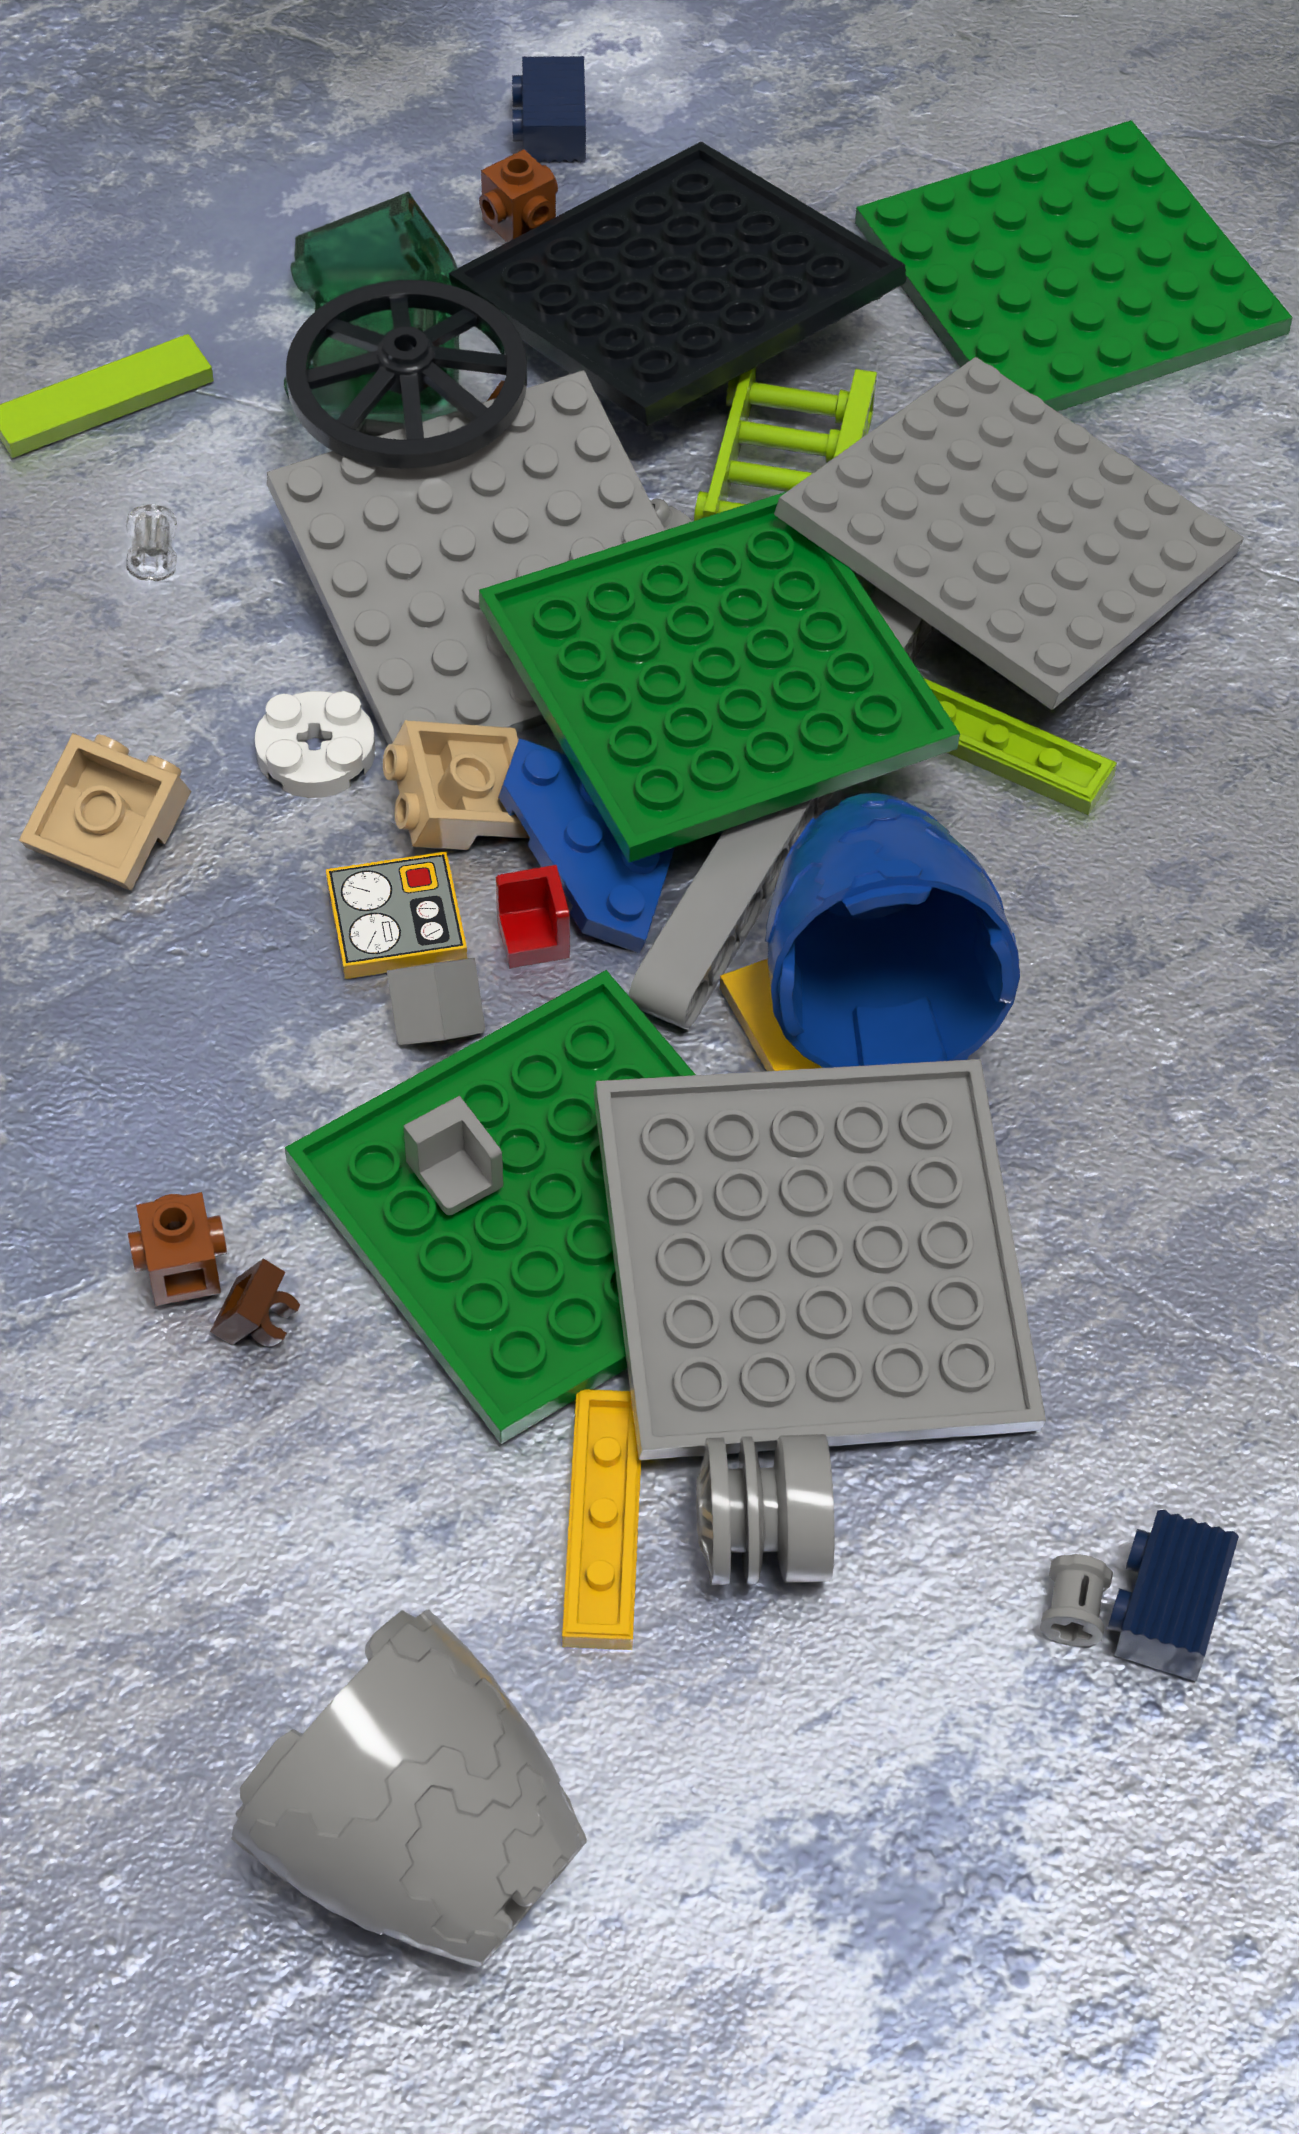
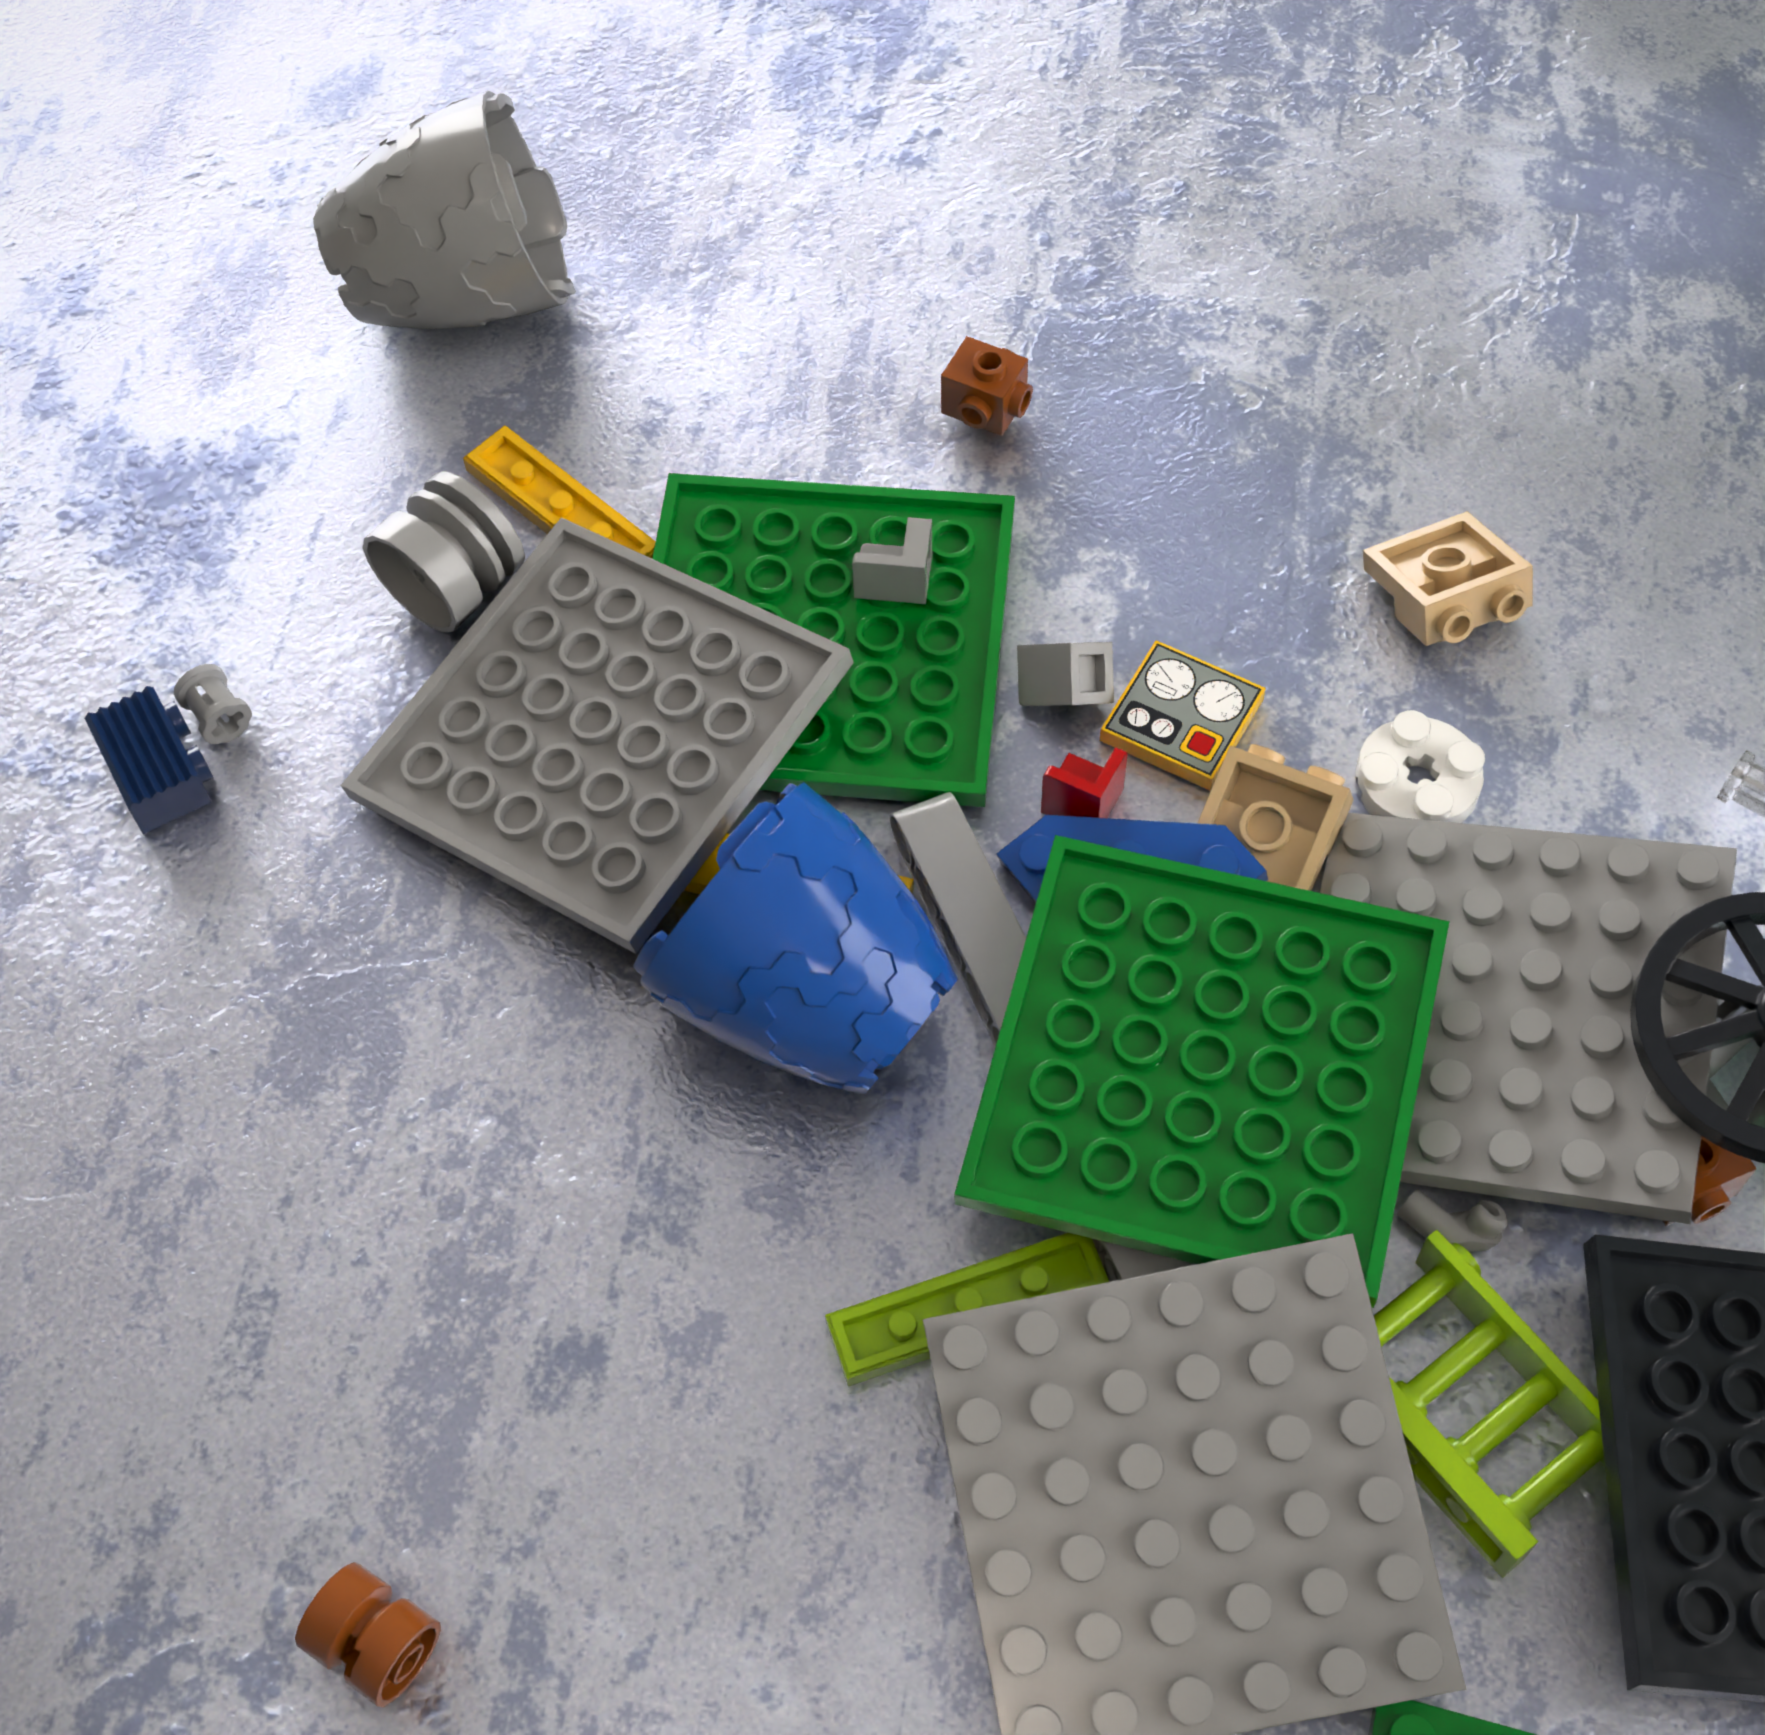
camera: 135 degrees right, 5 degrees up
reddish brown tile [210,1258,300,1347] -> none

